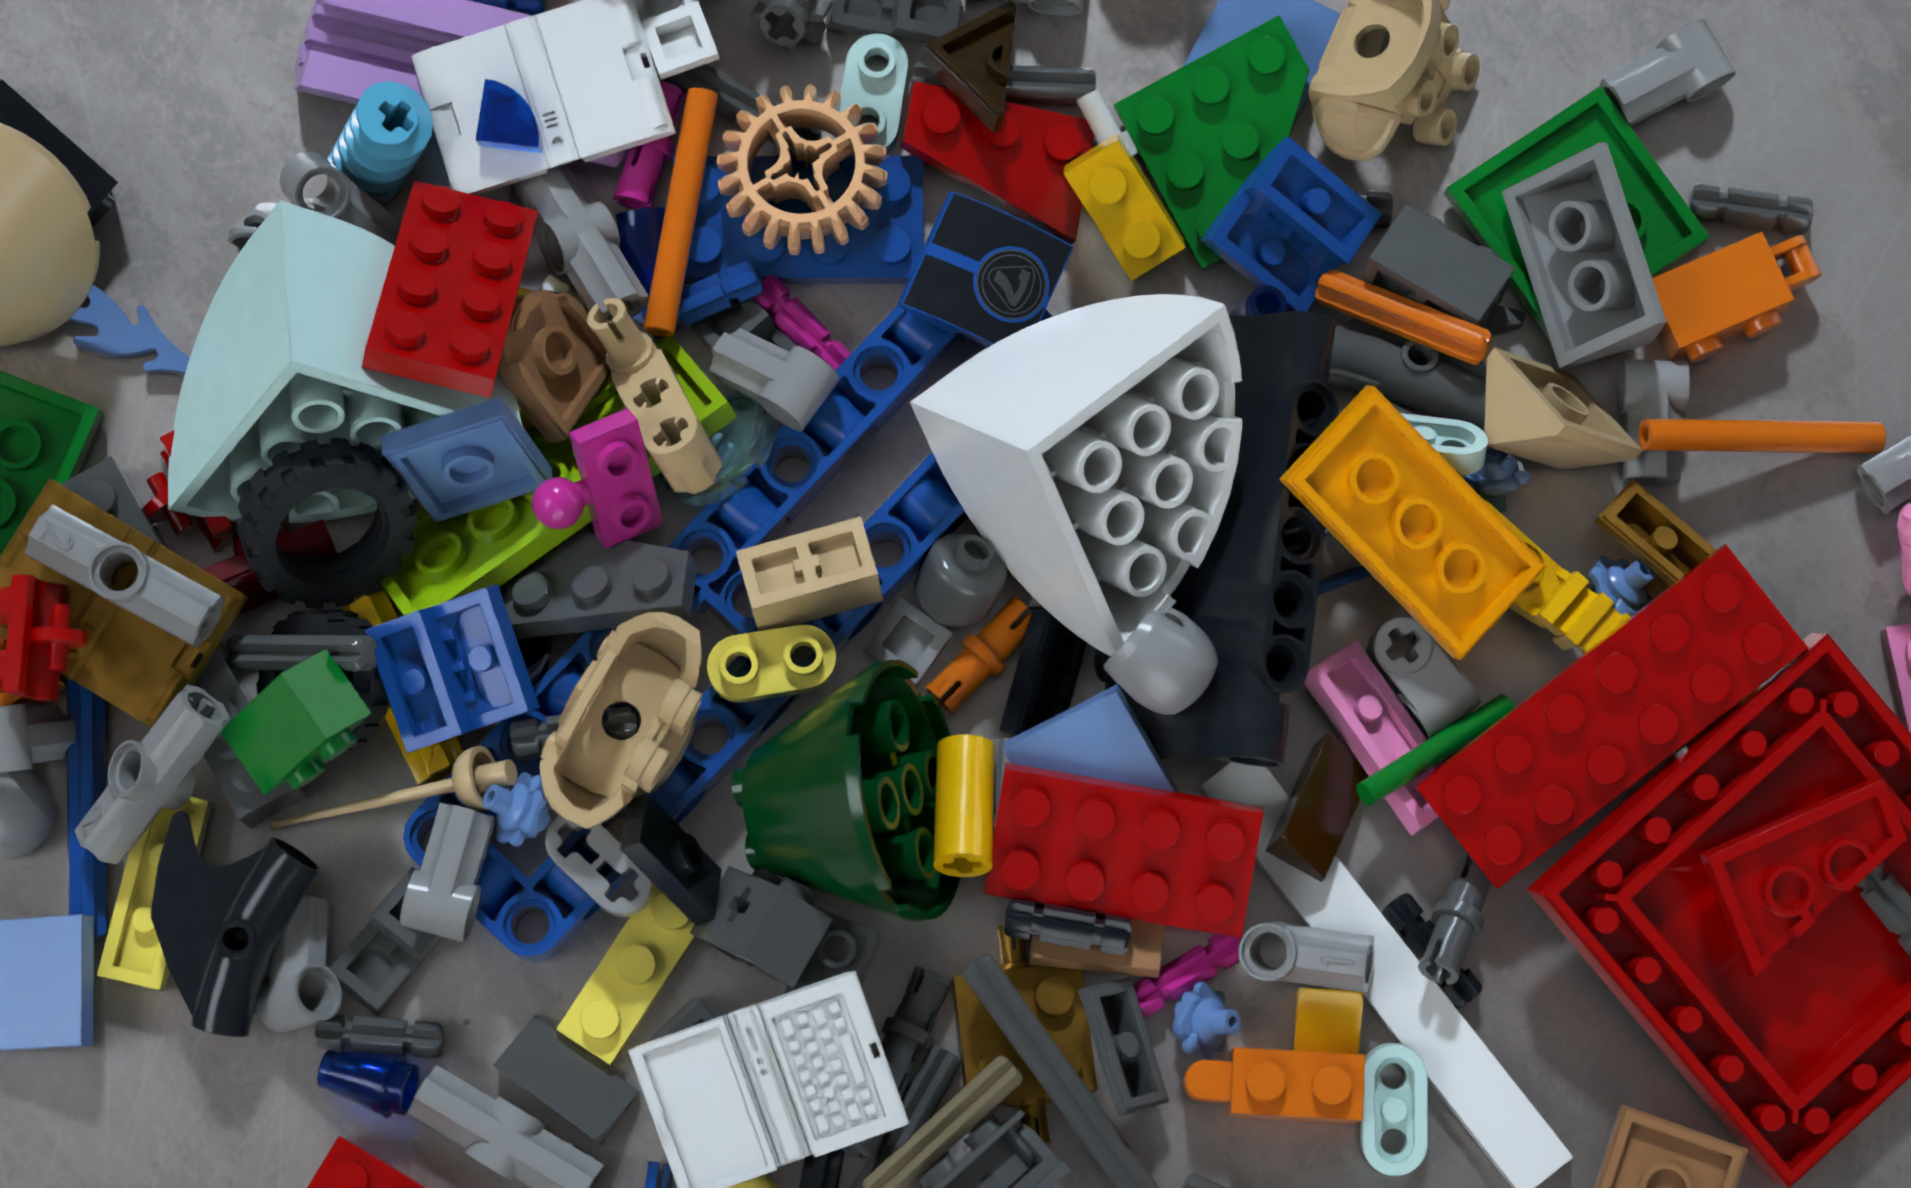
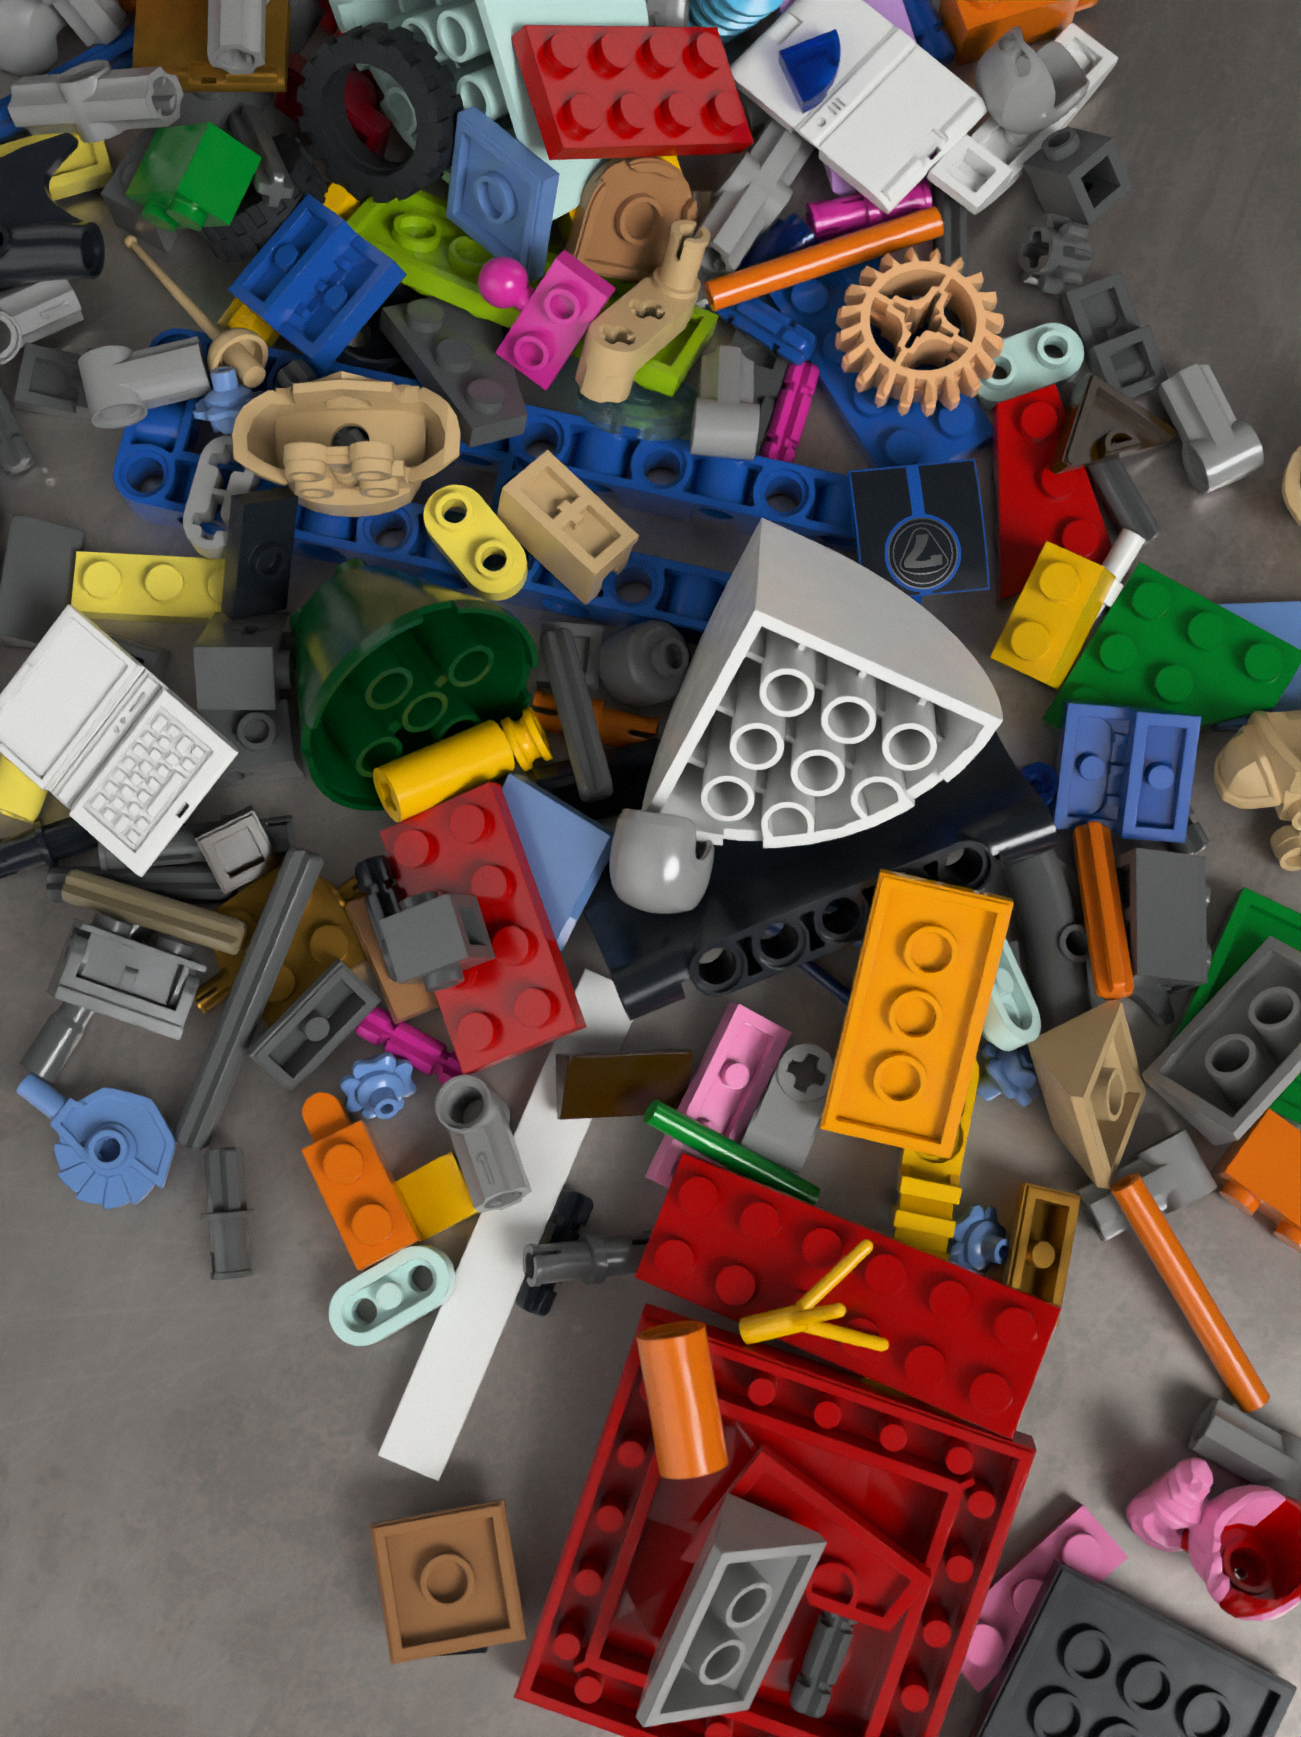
camera: 60 degrees right, 0 degrees up
none -> tile [193,805,282,894]
none -> dark grey brick [379,891,496,992]
none -> yellow bush [501,707,554,771]
none -> dark grey axle [540,628,614,803]
none -> orange pin [636,1321,729,1479]
none -> light grey slope [636,1493,827,1727]
none -> yellow plant [739,1239,889,1352]

